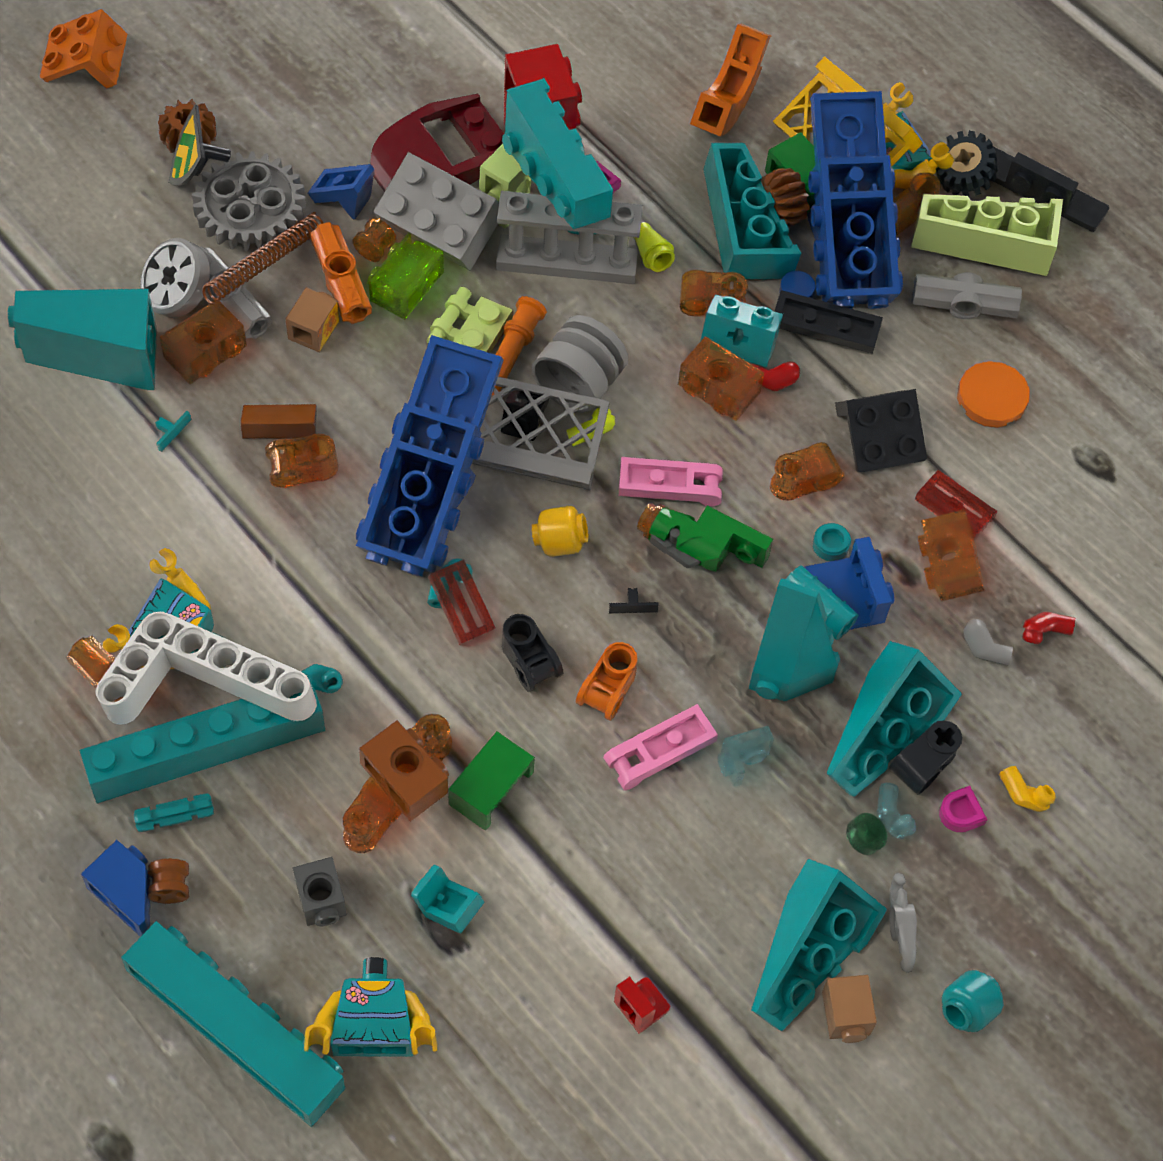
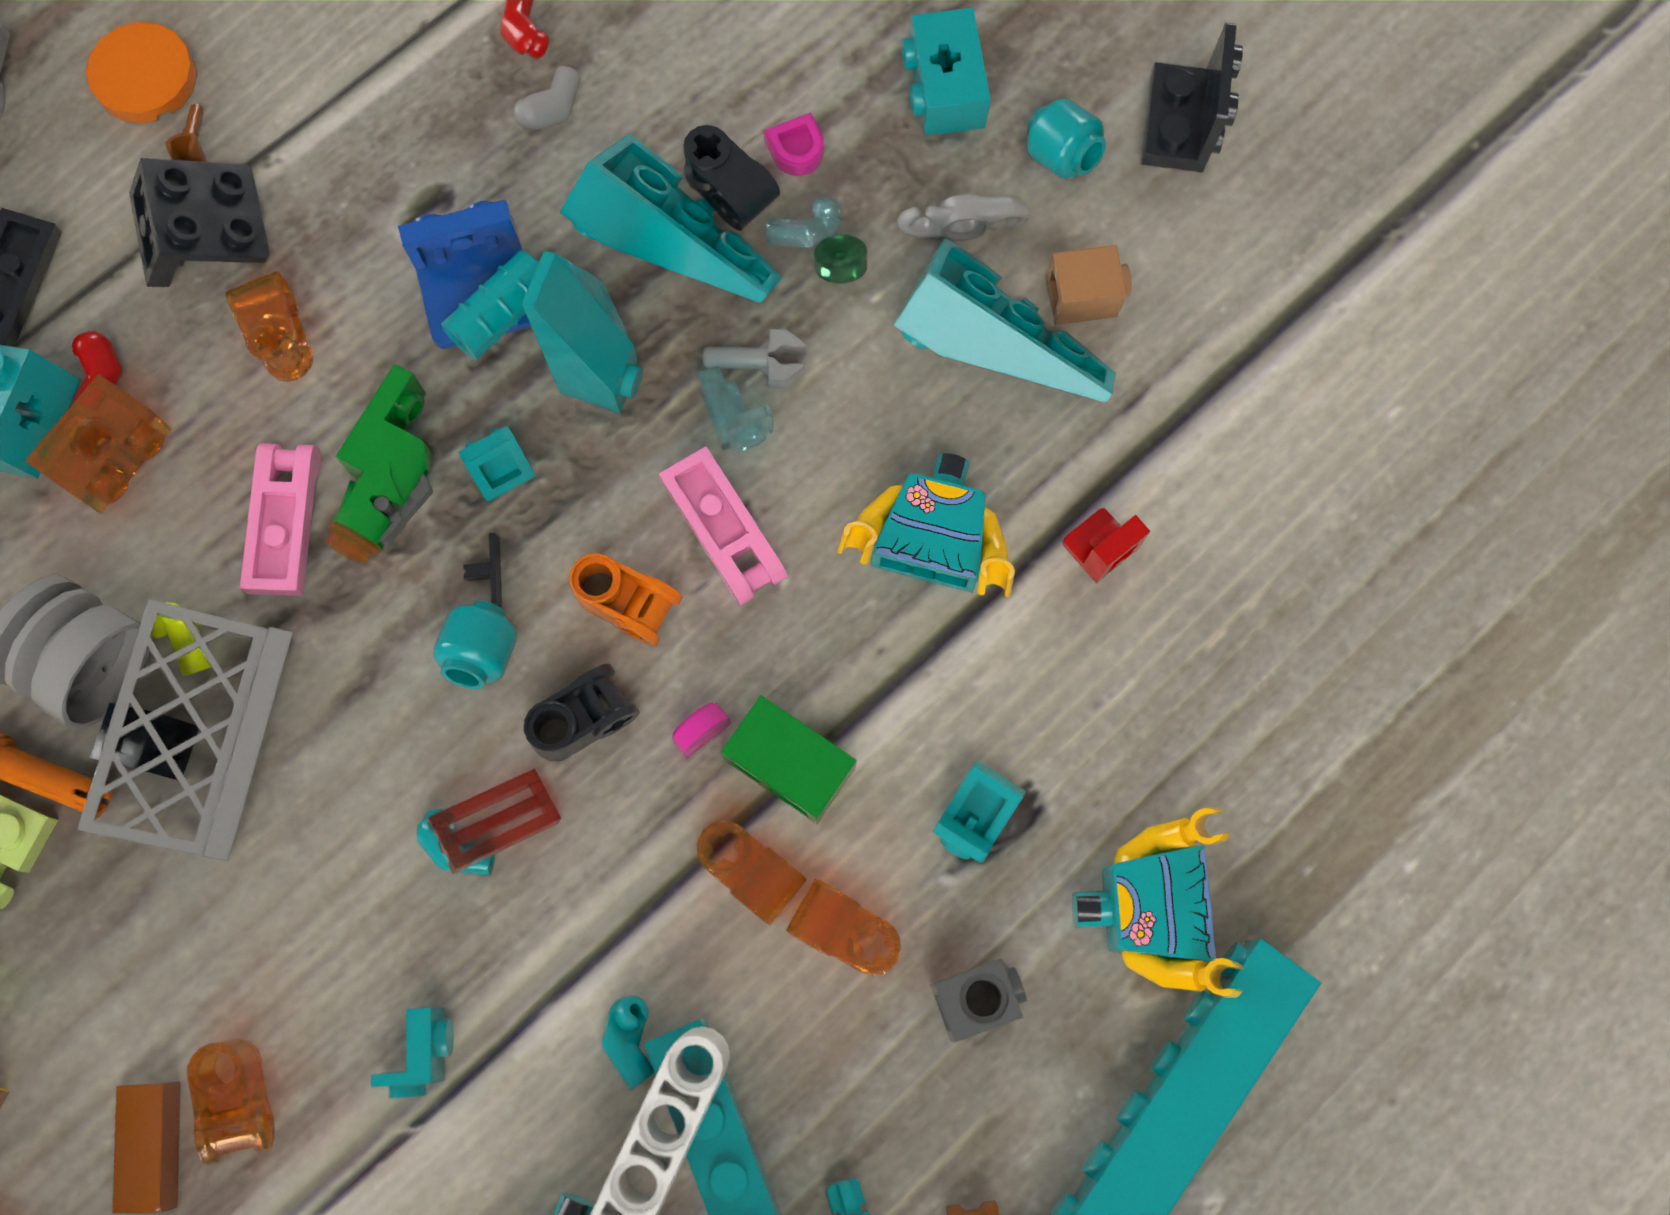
camera: 90 degrees left, 15 degrees up
blue wedge [356,335,504,577] -> none
dark orange brick [359,720,449,822] -> none
yellow head [532,506,589,557] -> none
teal tile [813,523,851,561] -> none
clear red tile [915,470,997,541] -> none
clear orange brick [918,510,985,601] -> none
yellow arm [999,766,1056,812] -> none
none -> dark orange hand [166,104,207,162]
none -> teal bracket [371,1007,454,1098]
none -> teal head [433,601,517,689]
none -> teal tile [458,425,536,502]
none -> dark pink tile [672,702,731,759]
none -> light grey bar [702,329,805,388]
none -> torso [837,453,1015,598]
none -> teal brick [901,8,991,136]
none -> black bracket [1141,22,1243,173]

